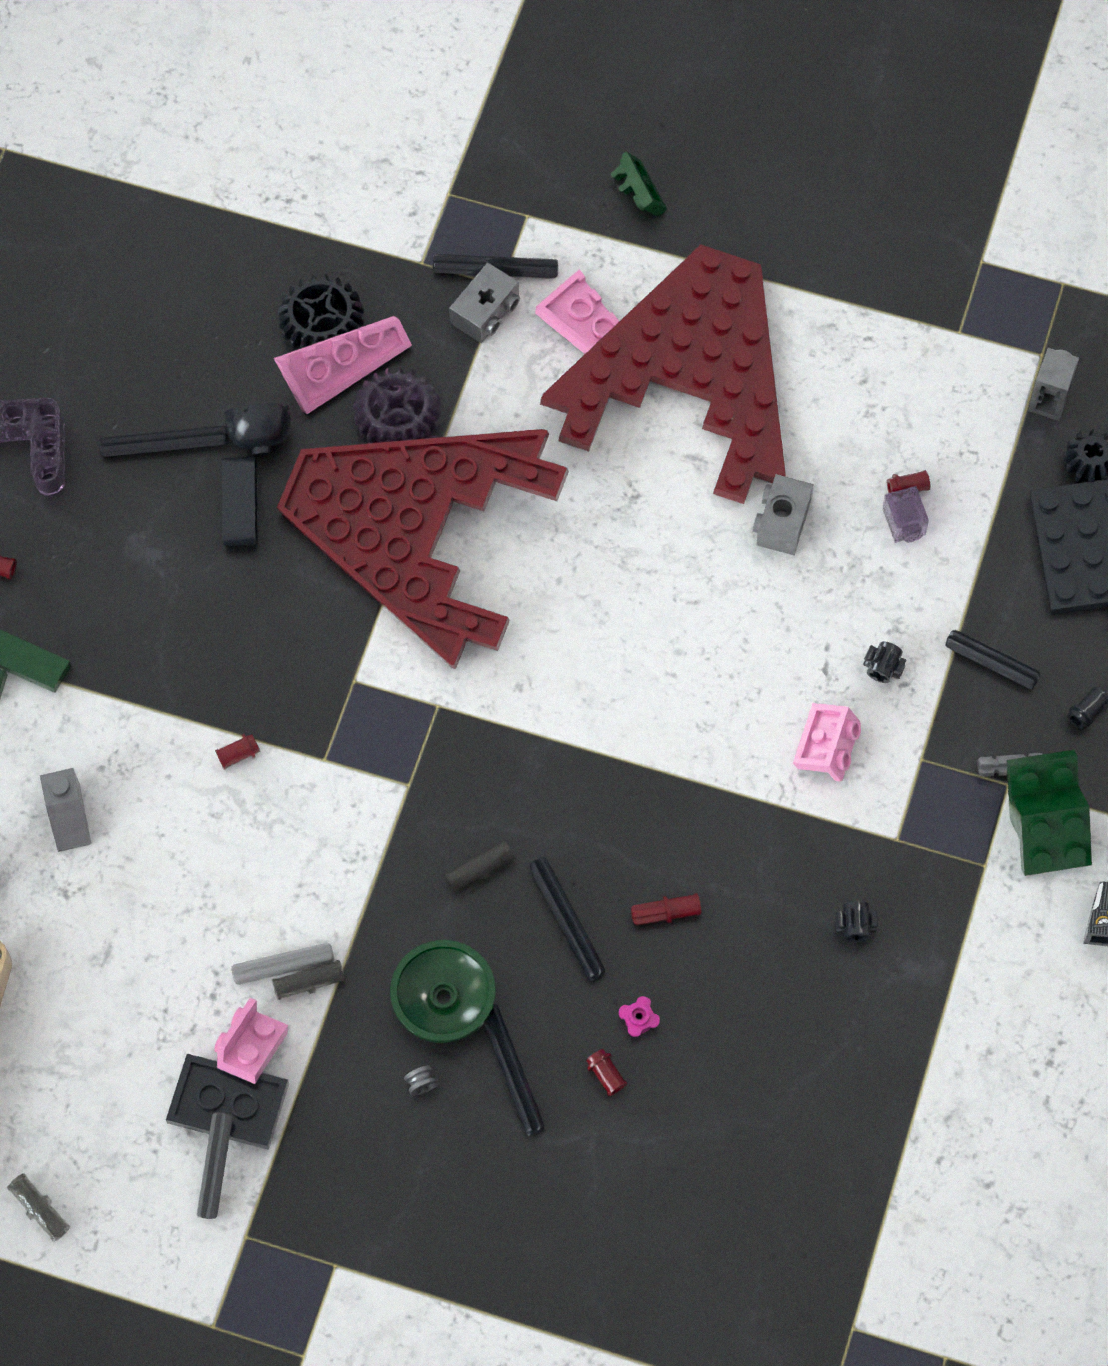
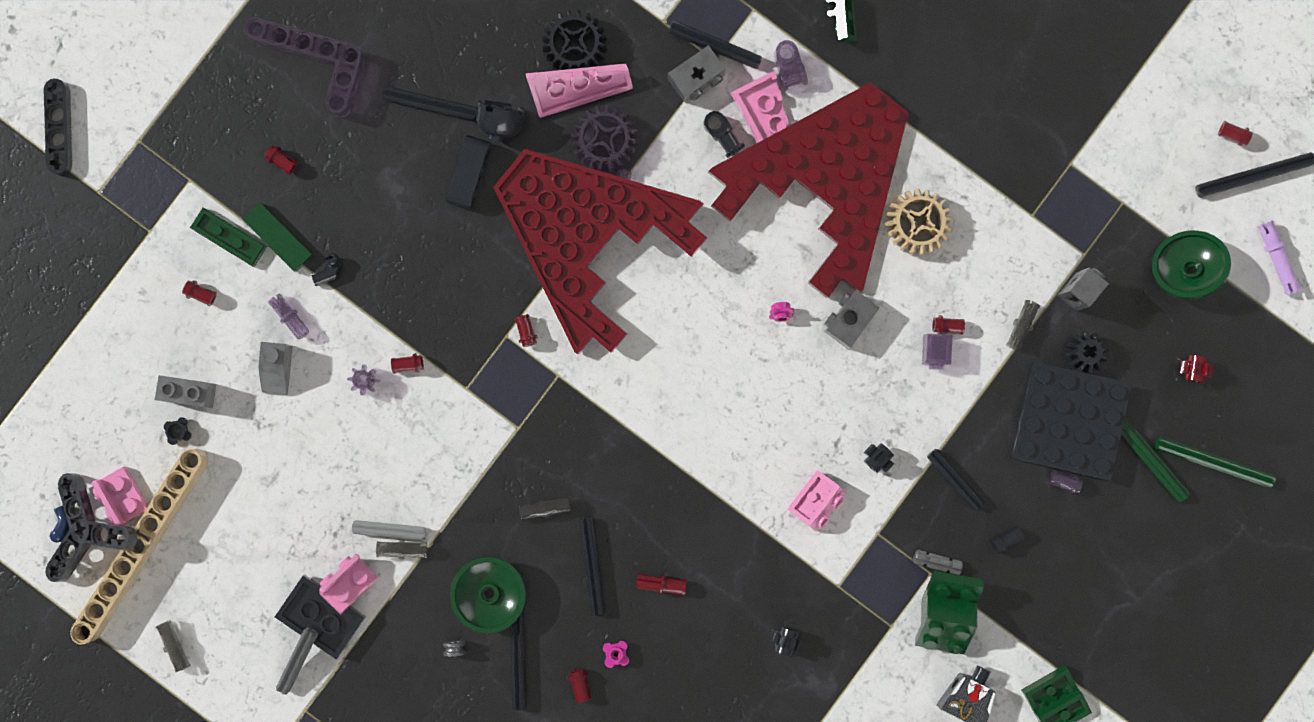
camera: 15 degrees right, 20 degrees up
none -> clear purple axle [268,294,309,339]
none -> black arm [311,253,342,287]
none -> clear purple gear [347,364,380,396]
none -> dark red pin [514,314,538,347]
none -> black connector [703,111,745,159]
none -> dark pink plate [769,302,794,322]
none -> clear purple piece [774,40,808,91]
none -> tan gear [885,189,953,256]
none -> clear smoke pin [1006,300,1040,351]

